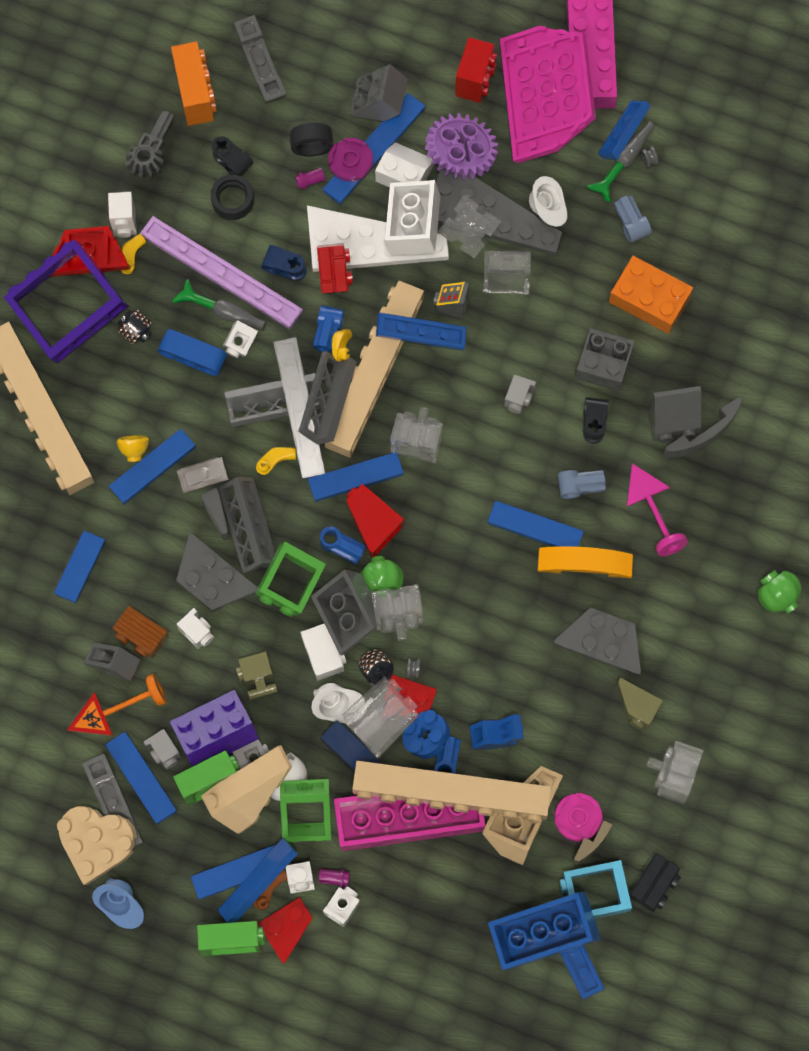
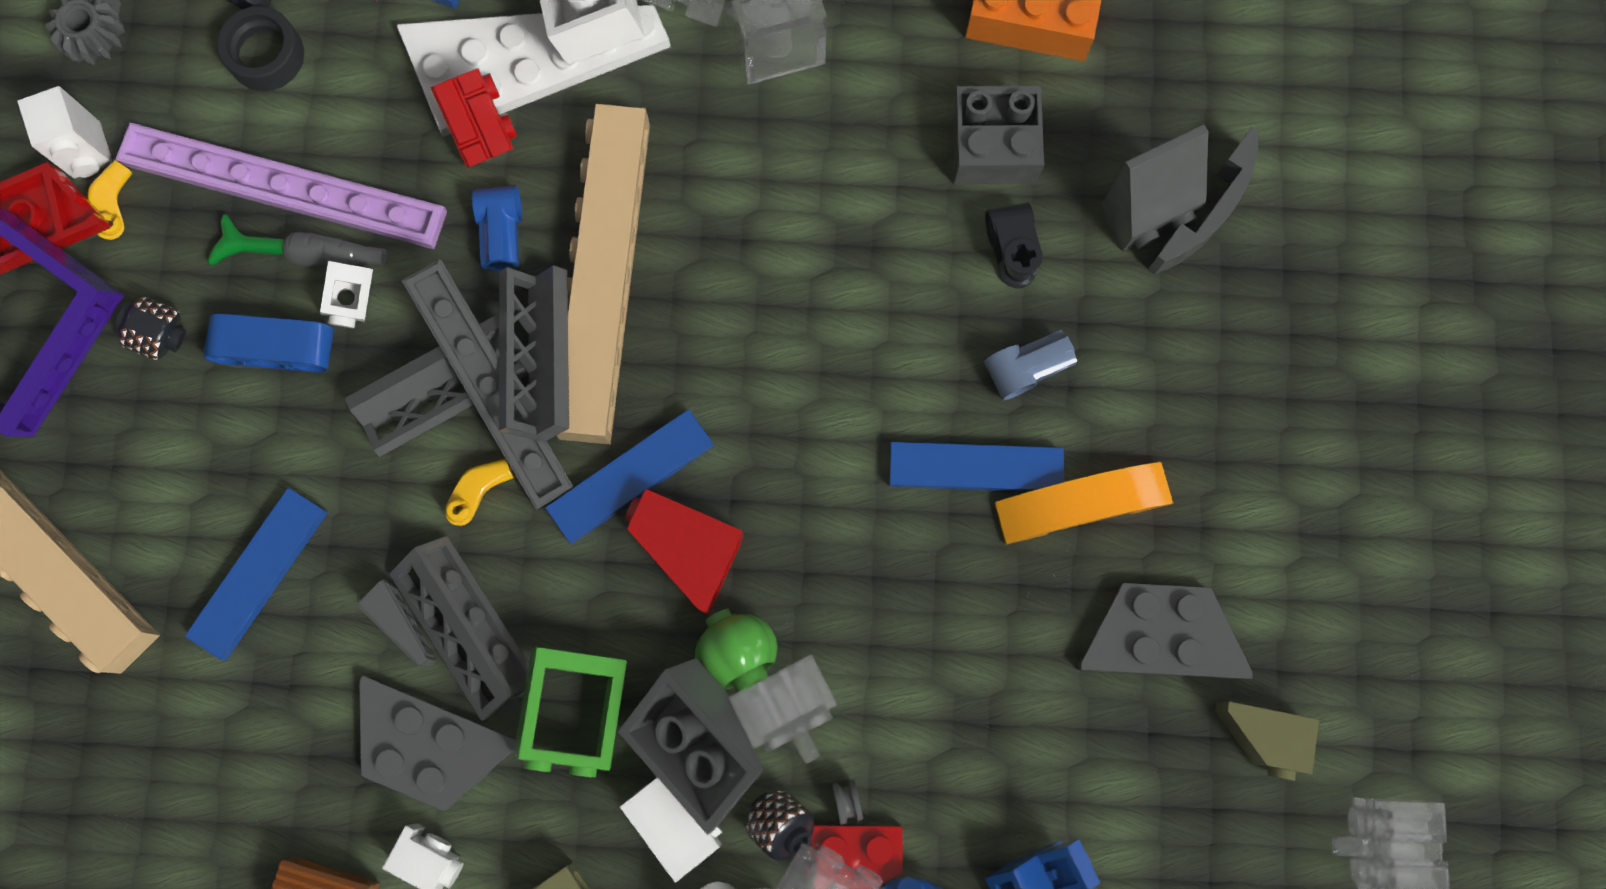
camera: 20 degrees left, 5 degrees up
blue tile [54,531,106,604] -> none
yellow brick [117,435,149,462] -> none
brick [177,456,230,493] -> none
dark blue piece [261,245,307,281] -> none
blue piece [320,526,366,565] -> none
yellow arm [332,329,352,362] -> none
blue tile [376,312,467,351] -> none
clear brick [390,407,443,464] -> none
dark grey slope [433,282,469,320] -> none
light grey brick [504,374,536,414] -> none
dark pink piece [627,463,688,557] -> none
bright green plant [758,570,802,614] -> none

